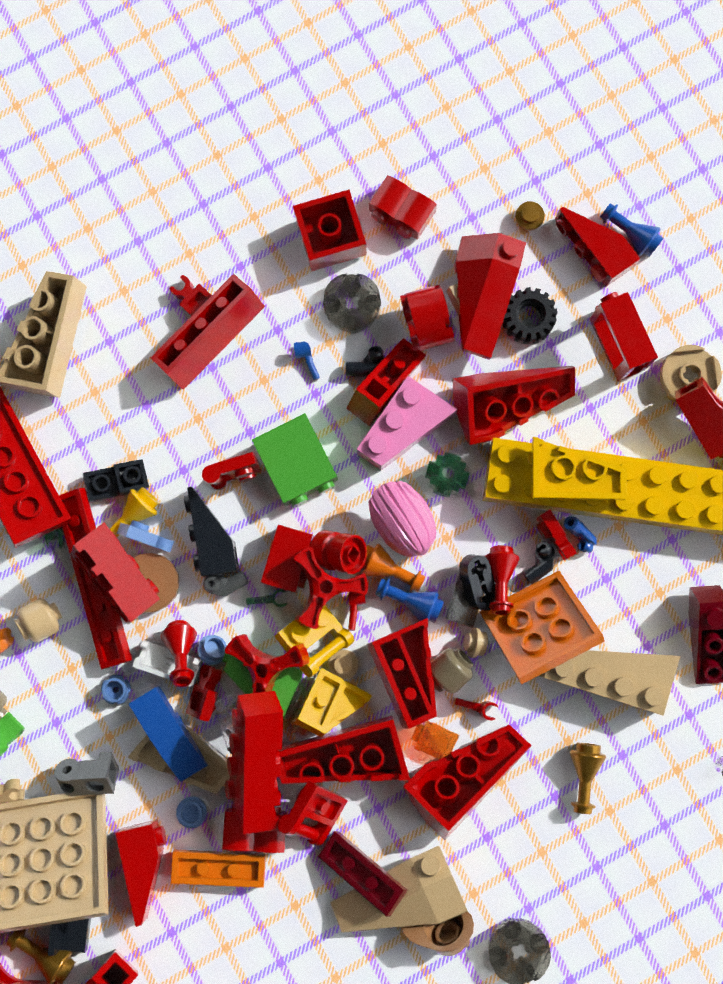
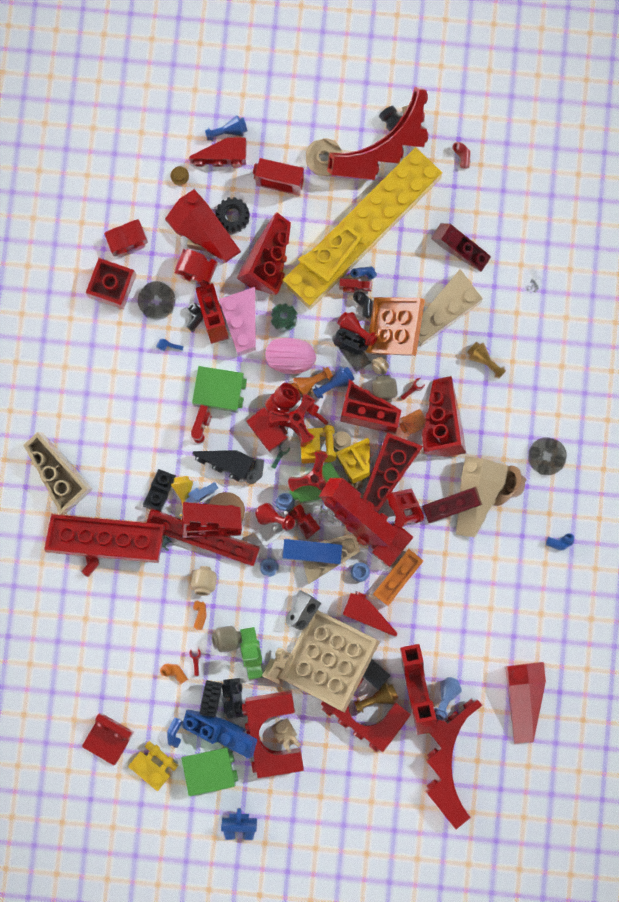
camera: 55 degrees left, 0 degrees up
red brick [151,273,265,390] -> none
red plate [169,275,212,316] -> none

